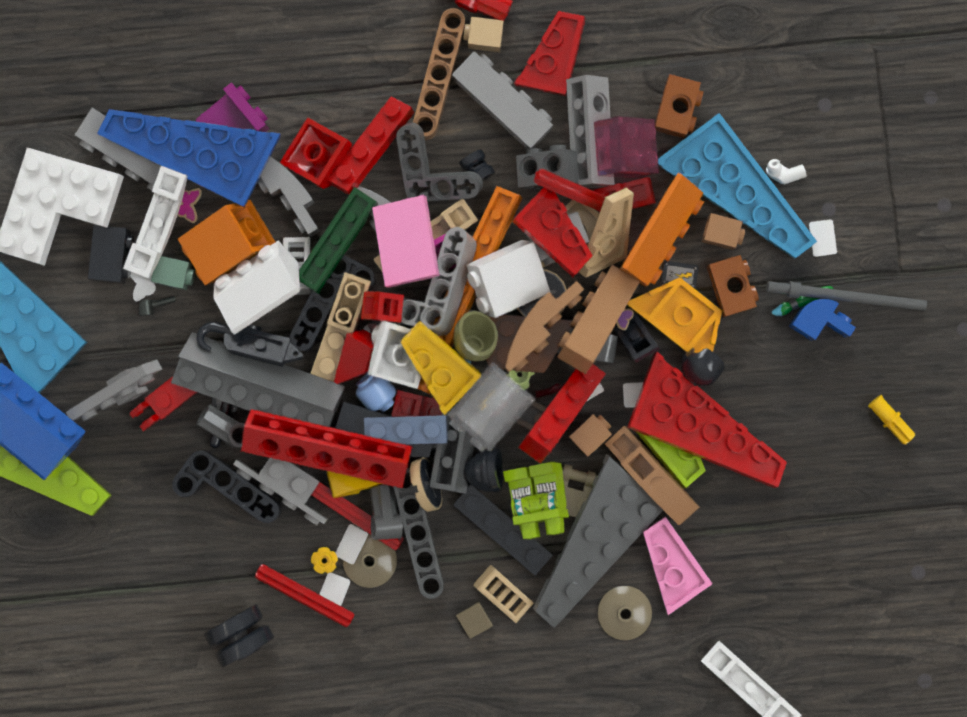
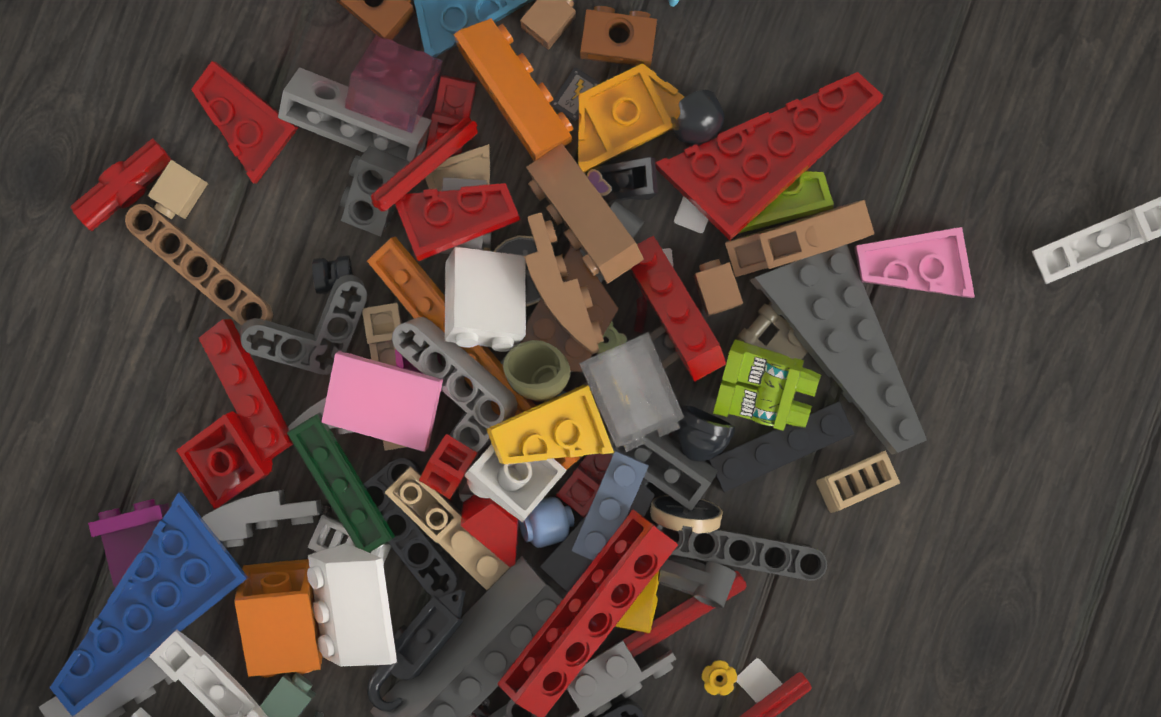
camera: 70 degrees left, 0 degrees up
dark pink sticker [178,188,202,223] -> none
white sticker [335,524,368,564] -> none
dark tan dish [343,534,397,588] -> none
light grey brick [452,52,553,149] -> none
dark tan slope [456,602,493,639] -> none
tan wing [579,188,634,278] -> none
dark tan dish [598,586,652,640] -> none

